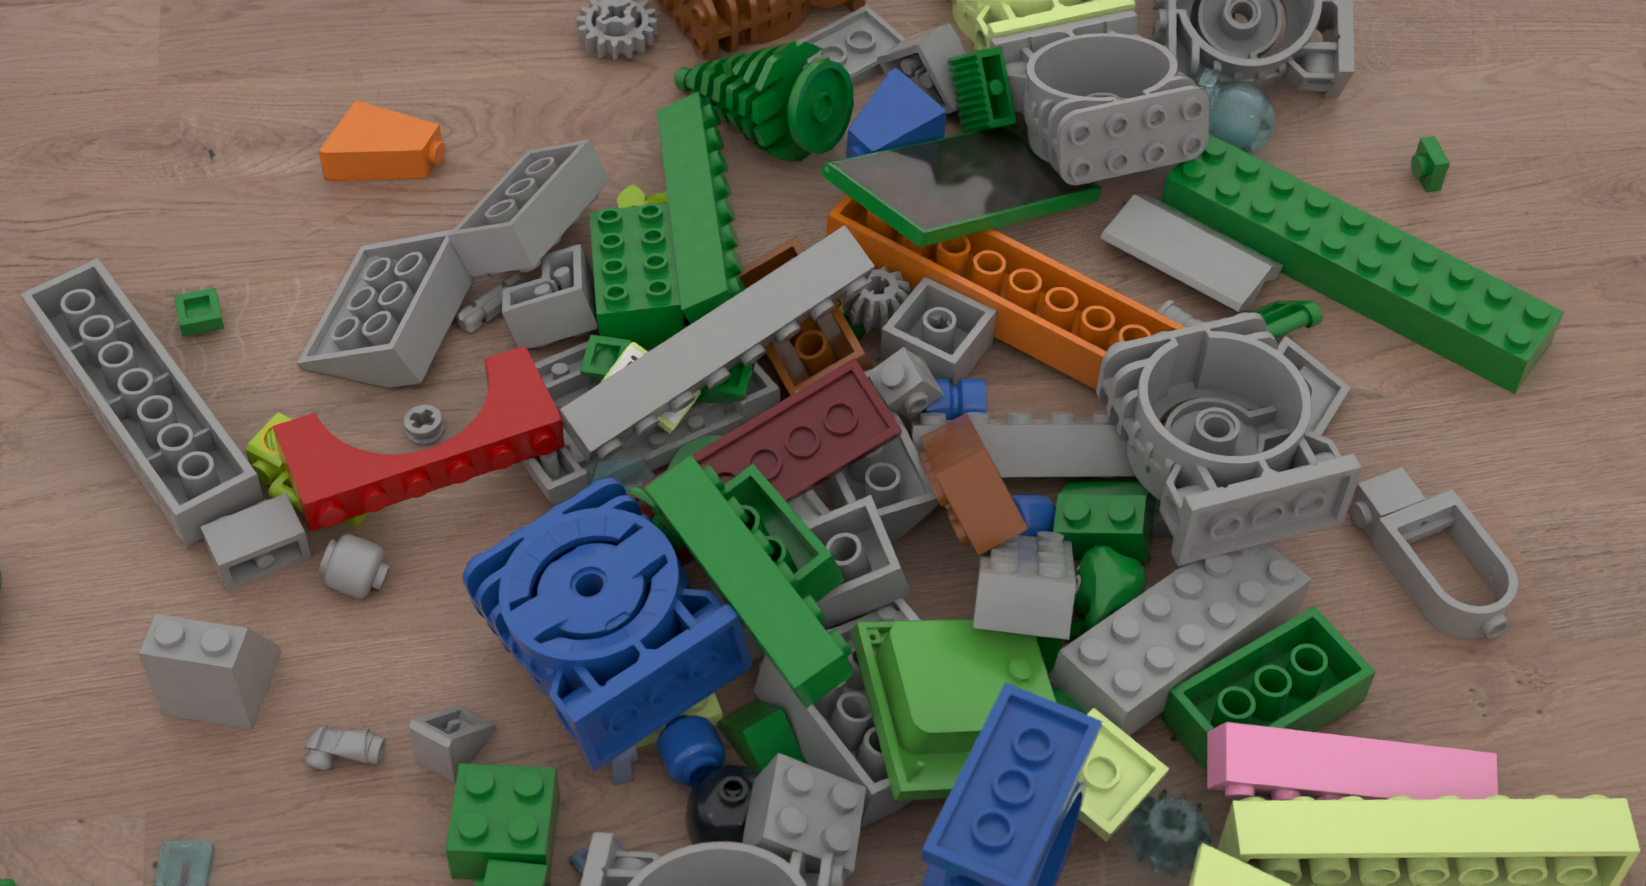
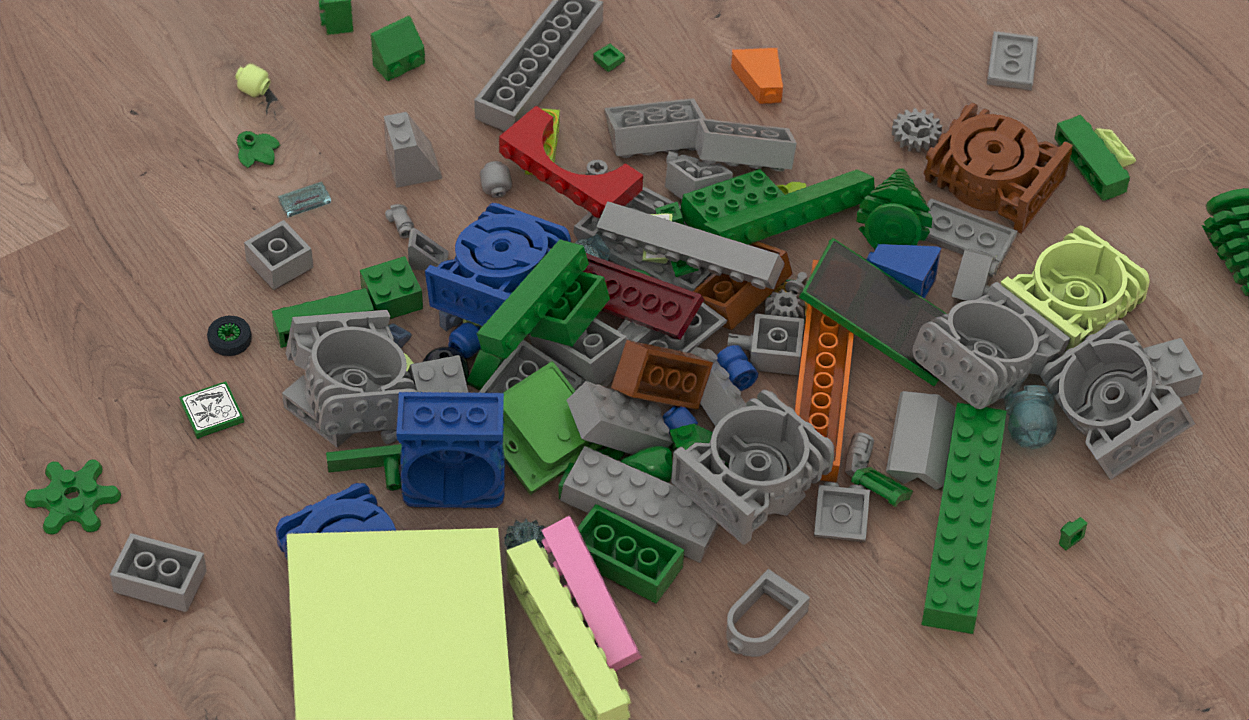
camera: 65 degrees right, 0 degrees up
light grey brick [200,493,312,592] -> none
light grey brick [869,347,944,419] -> none
green brick [948,46,1017,133] -> none
yellowish green plate [1078,708,1169,842] -> none
light grey brick [1349,467,1426,540] -> none

